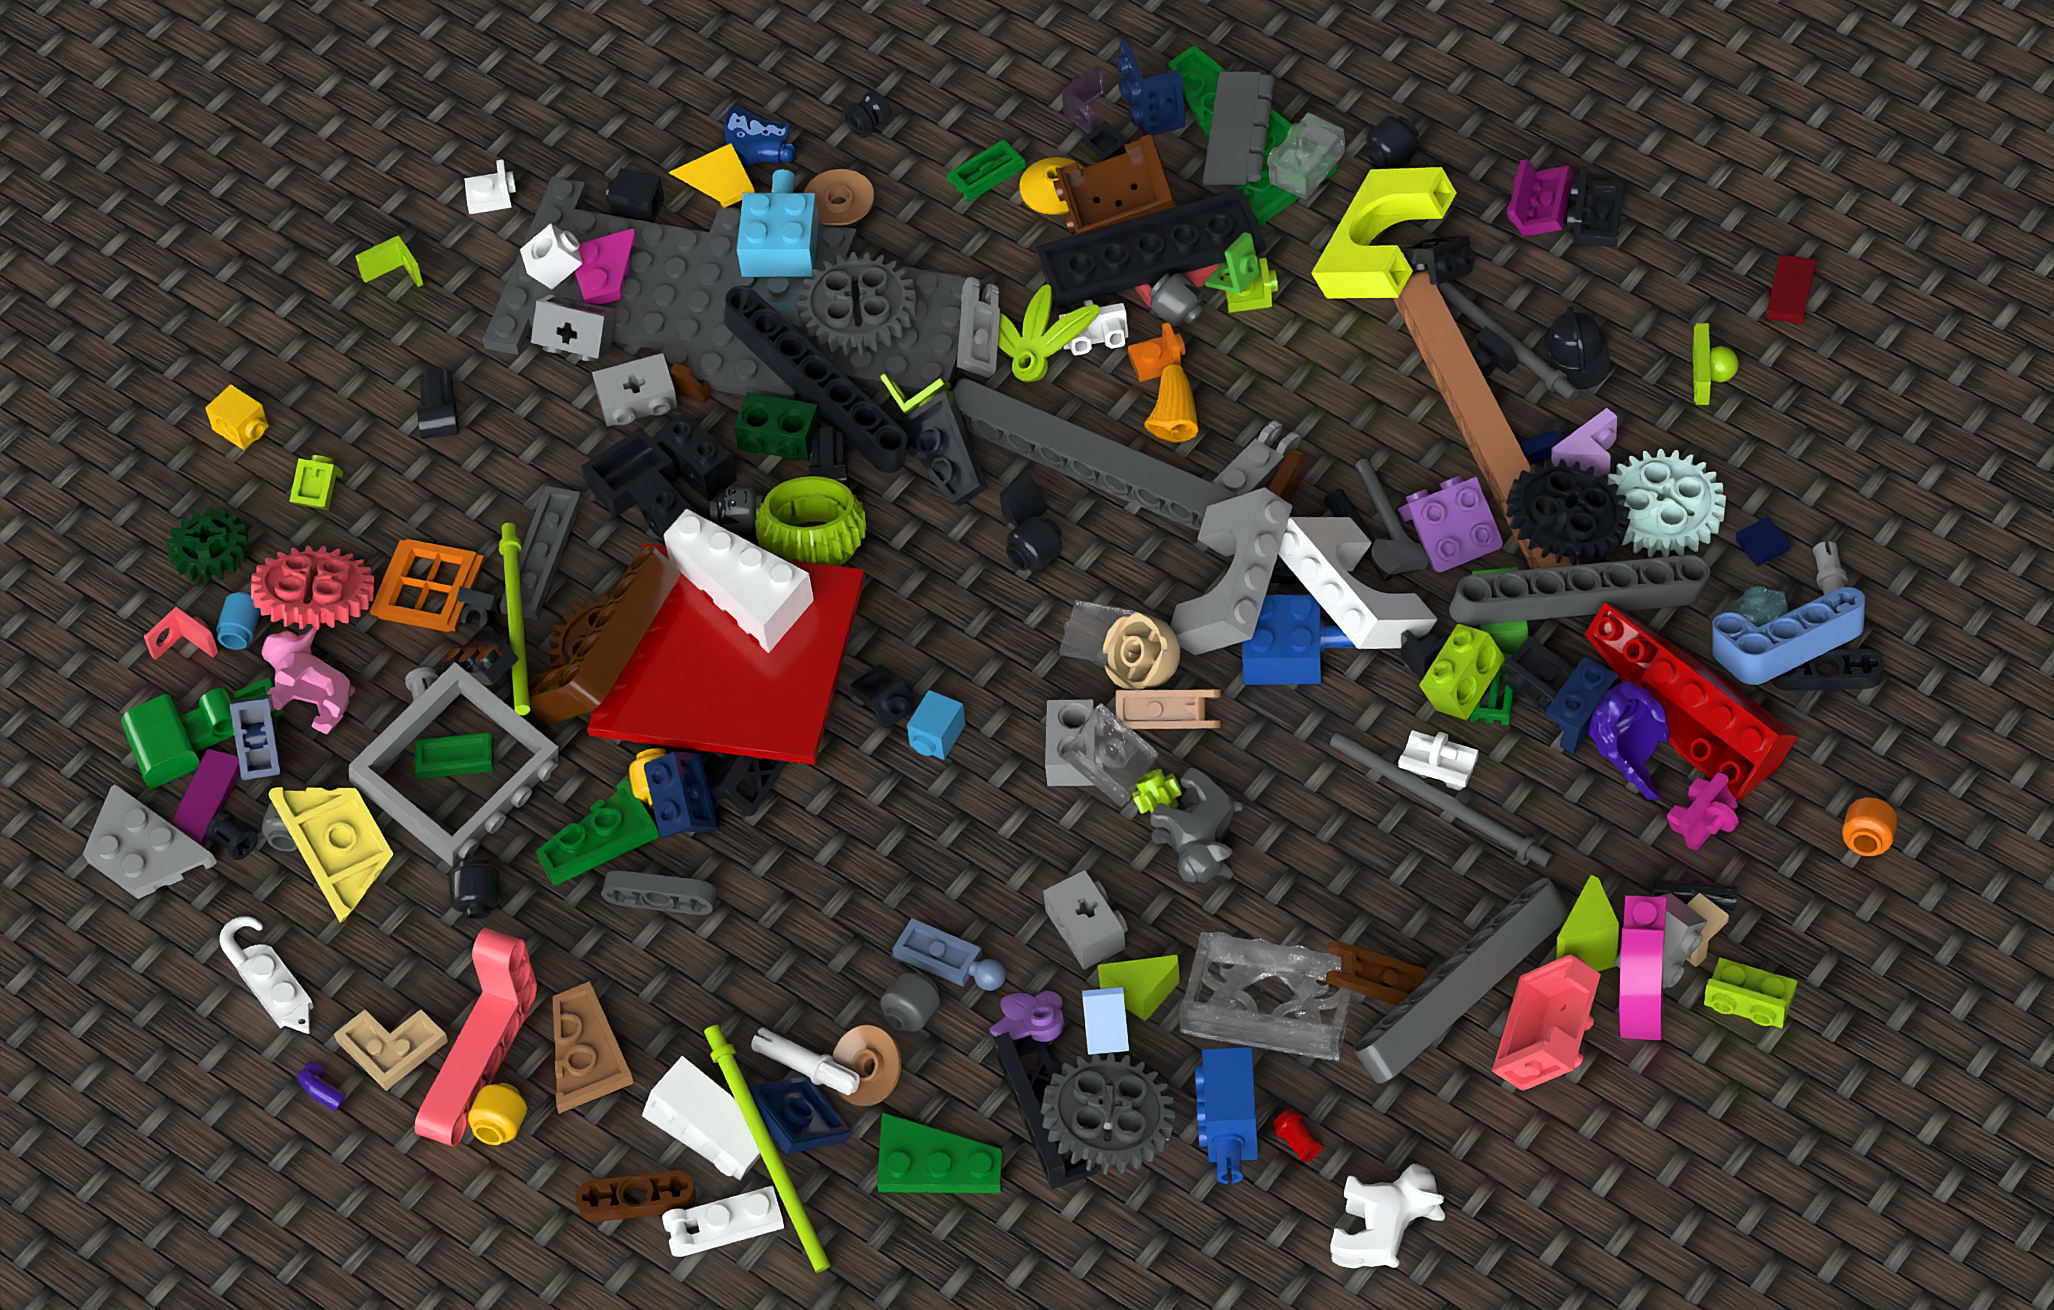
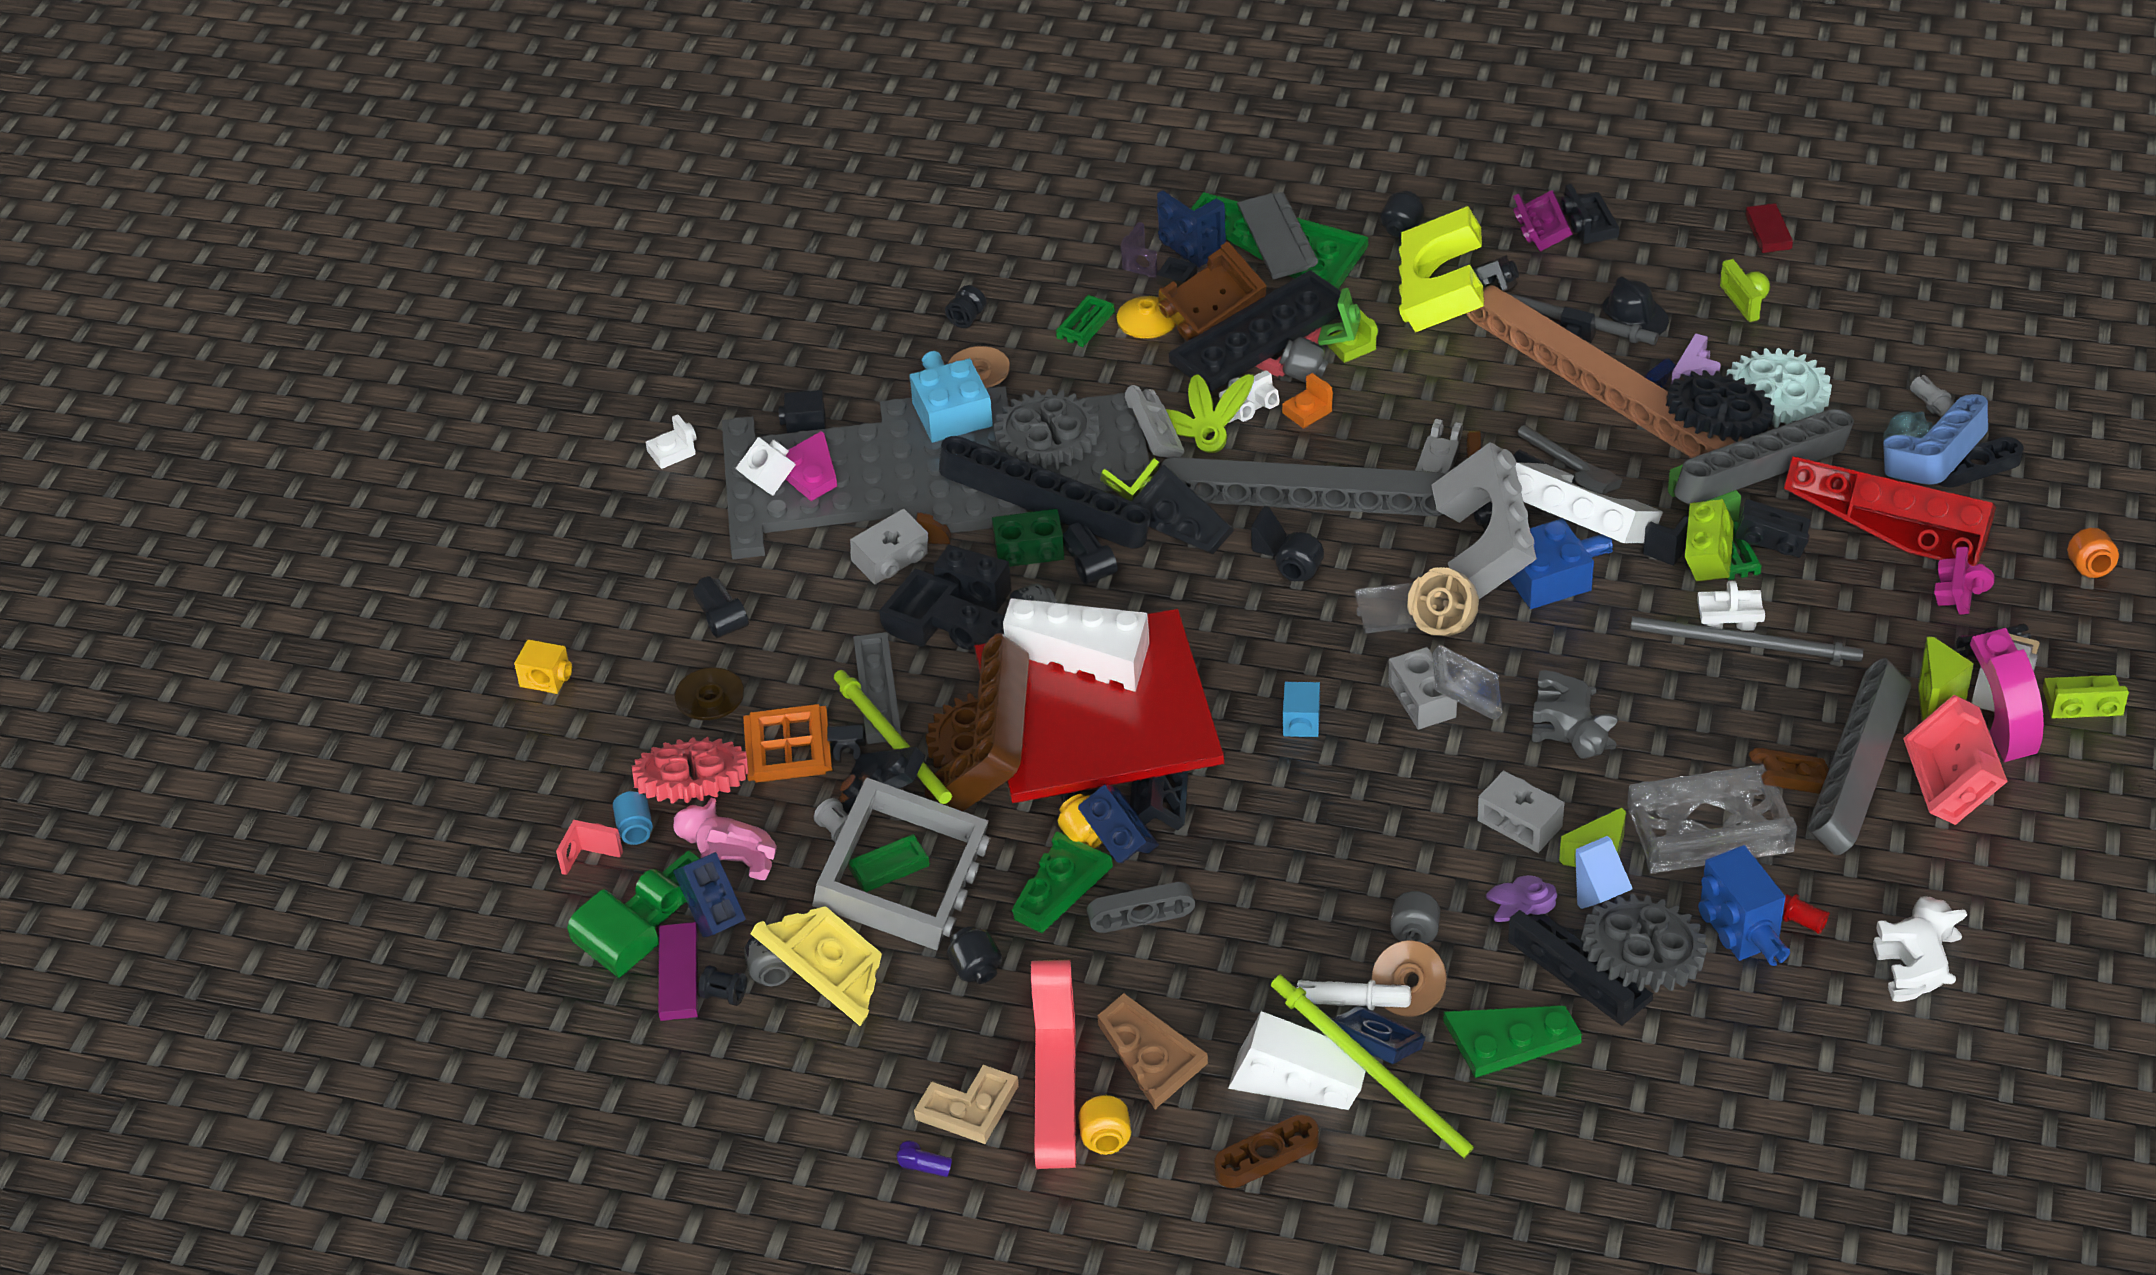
camera: 25 degrees left, 10 degrees down
light grey wing [83,784,217,899] -> none
dark green gear [166,507,250,583] -> none
white plate [219,916,314,1034] -> none
lime bracket [289,455,343,510] -> none
lime bracket [356,235,423,287] -> none
brick [531,294,617,361] -> none
white plate [662,1186,784,1257] -> none
yellow slope [668,143,755,208] -> none
blue arm [724,106,795,168] -> none
lime gear [755,476,866,566] -> none
black bracket [850,665,915,728] -> none
sand blue plate [892,918,1006,991] -> none
hinge [1116,689,1221,729] -> none
lime gear [1132,769,1182,814] -> none
light orange piece [1144,365,1198,443] -> none
clear brick [1267,112,1345,200] -> none
medium lavender bracket [1398,475,1503,573] -> none
dark blue bracket [1546,657,1618,754] -> none
dark purple hair [1589,681,1670,800] -> none
clear blue tile [1736,517,1790,566] -> none
none -> dark brown dish [675,668,744,720]

